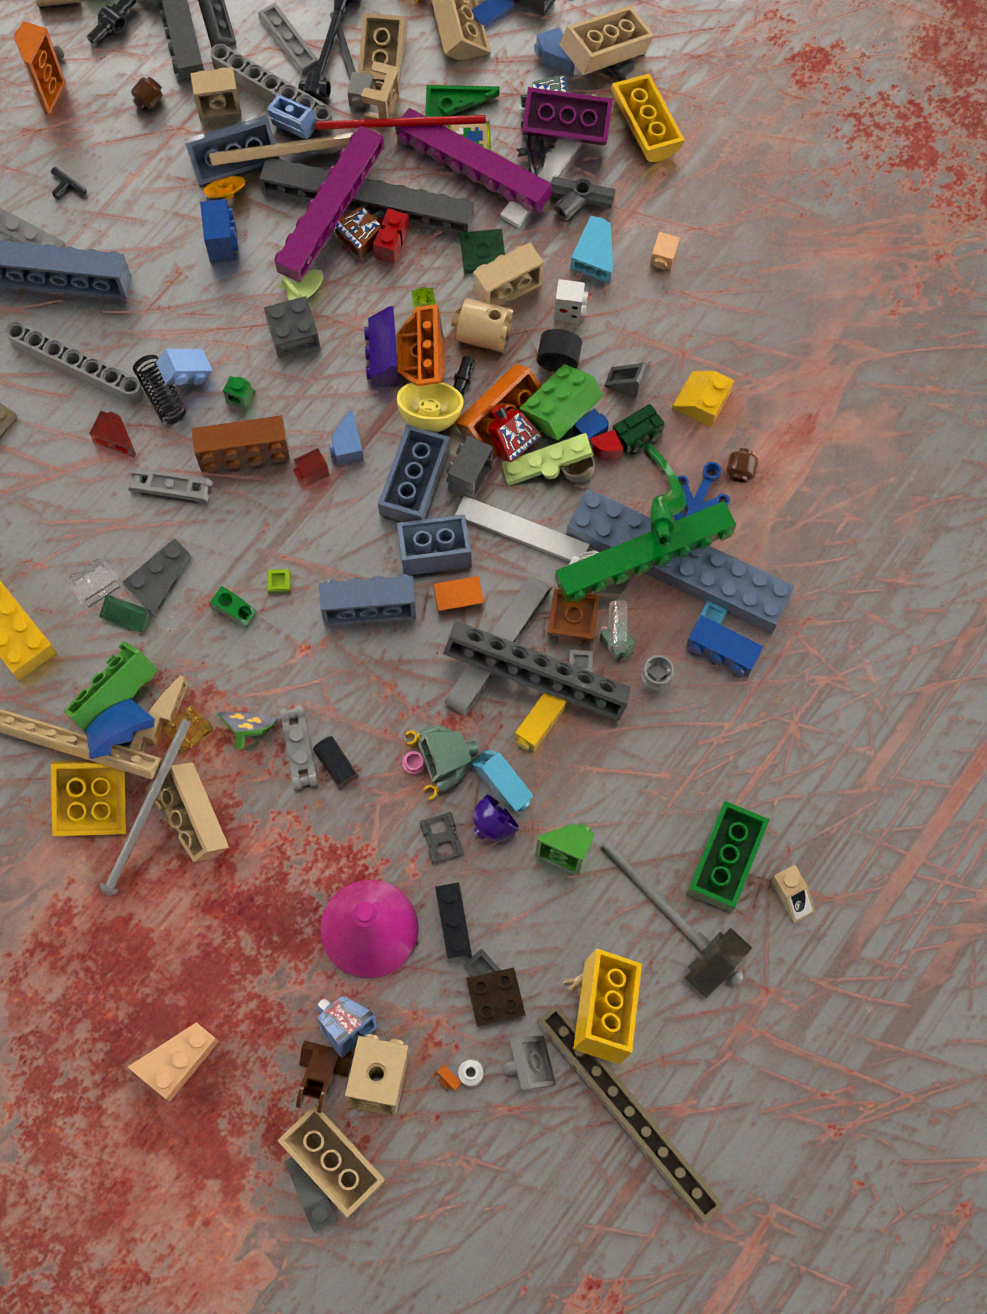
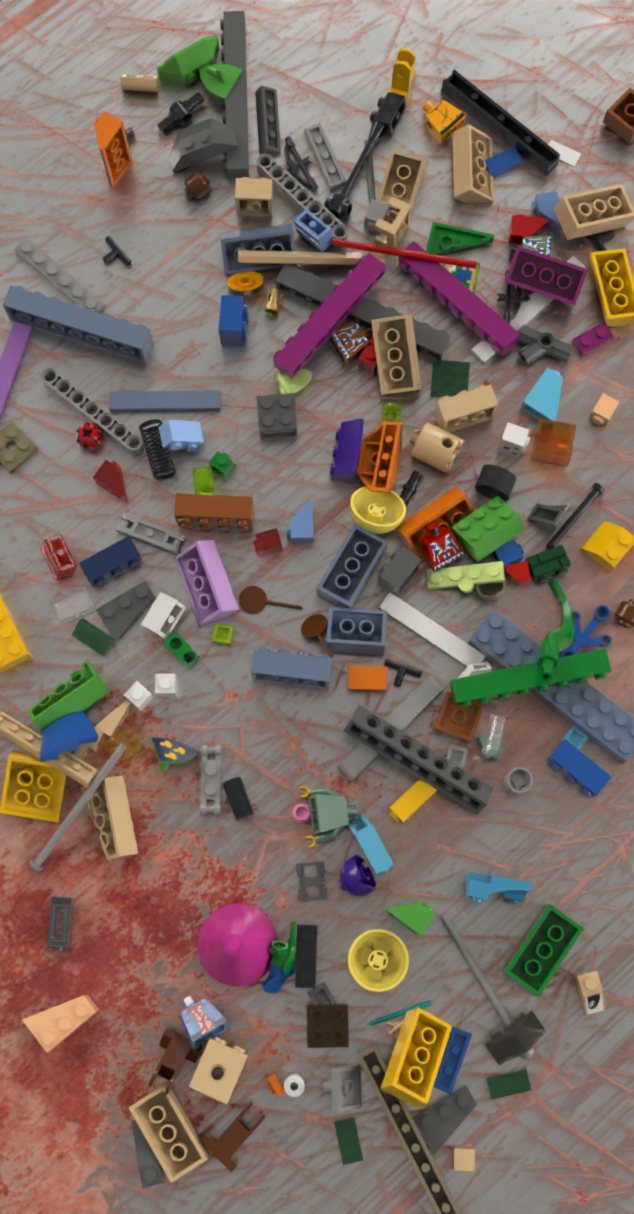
camera: 15 degrees right, 5 degrees up
none -> clear red brick [41,535,76,581]
none -> dark grey window [47,897,75,951]
none -> red piece [75,422,103,450]
none -> dark blue brick [79,536,142,587]
none -> sand blue tile [109,390,220,411]
none -> white brick [124,681,154,711]
none -> white brick [141,592,186,640]
none -> white brick [155,674,177,697]
none -> dark grey wedge [169,118,239,172]
none -> lavender slope [174,540,239,626]
none -> clear neon green brick [193,466,215,495]
none -> reddish brown piece [201,1102,266,1172]
none -> reddish brown piece [239,586,303,614]
none -> green animal [261,921,296,993]
none -> pearl gold piece [264,288,285,317]
none -> black piece [284,136,318,191]
none -> reddish brown piece [301,614,333,658]
none -> clear green tile [334,1117,363,1165]
none -> light yellow piece [348,929,409,992]
none -> teal axle [368,1000,433,1026]
none -> tan slope [371,314,422,395]
none -> black piece [384,658,422,687]
none -> dark grey wing [413,1085,477,1155]
none -> blue tile [433,1026,472,1094]
none -> tan tile [453,1147,475,1171]
none -> dark azure slope [464,872,533,905]
none -> clear green tile [486,1069,531,1100]
none -> red slope [508,214,548,244]
none -> clear orange piece [530,418,576,467]
none -> black bar [546,483,605,549]
none -> magenta plate [572,322,614,356]

